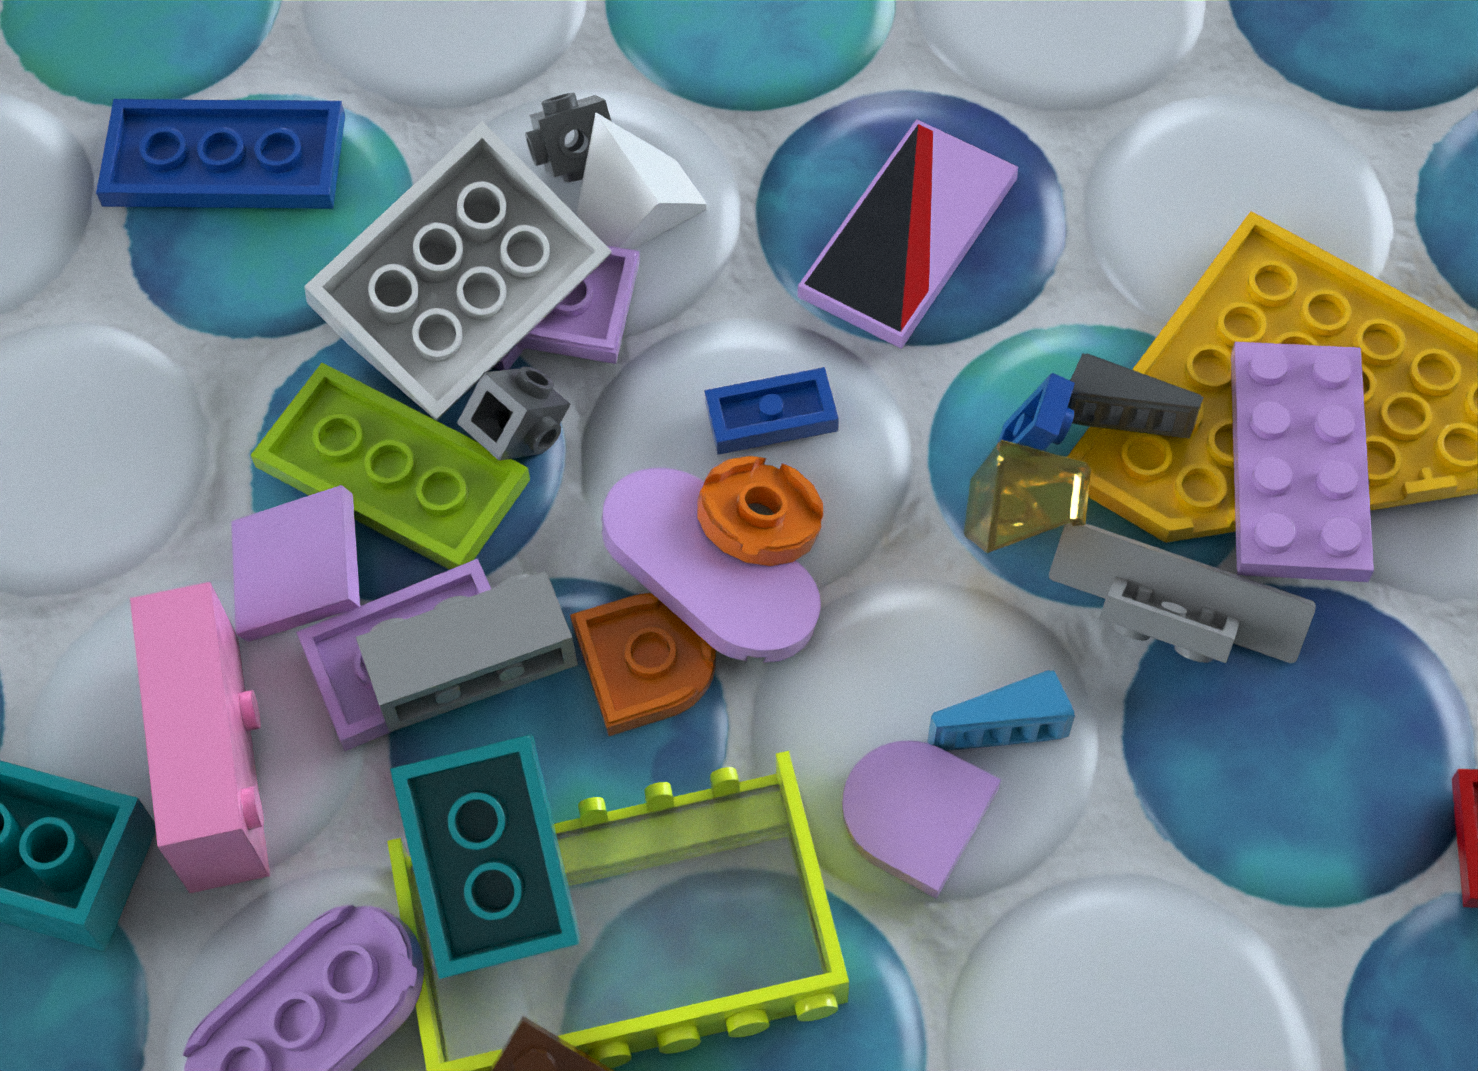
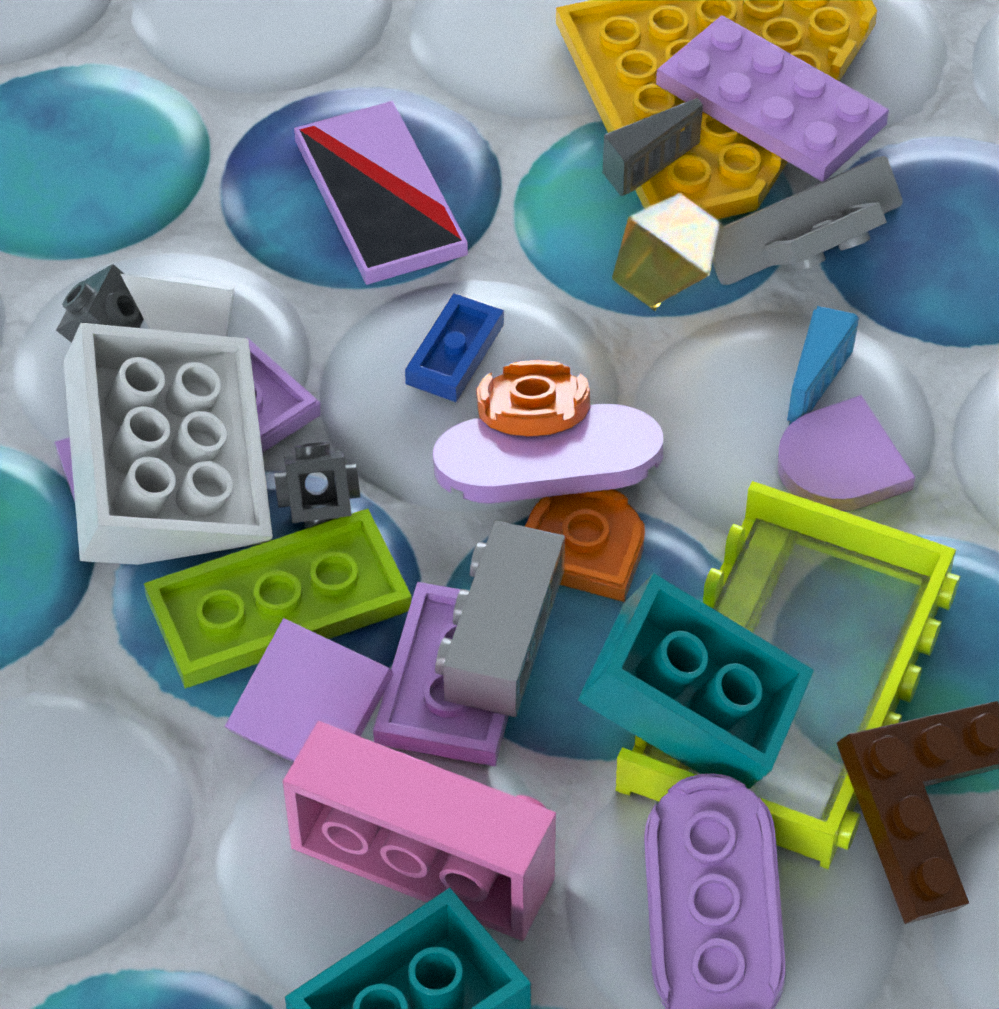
camera: 55 degrees left, 10 degrees down
blue plate [987,373,1075,485] -> none

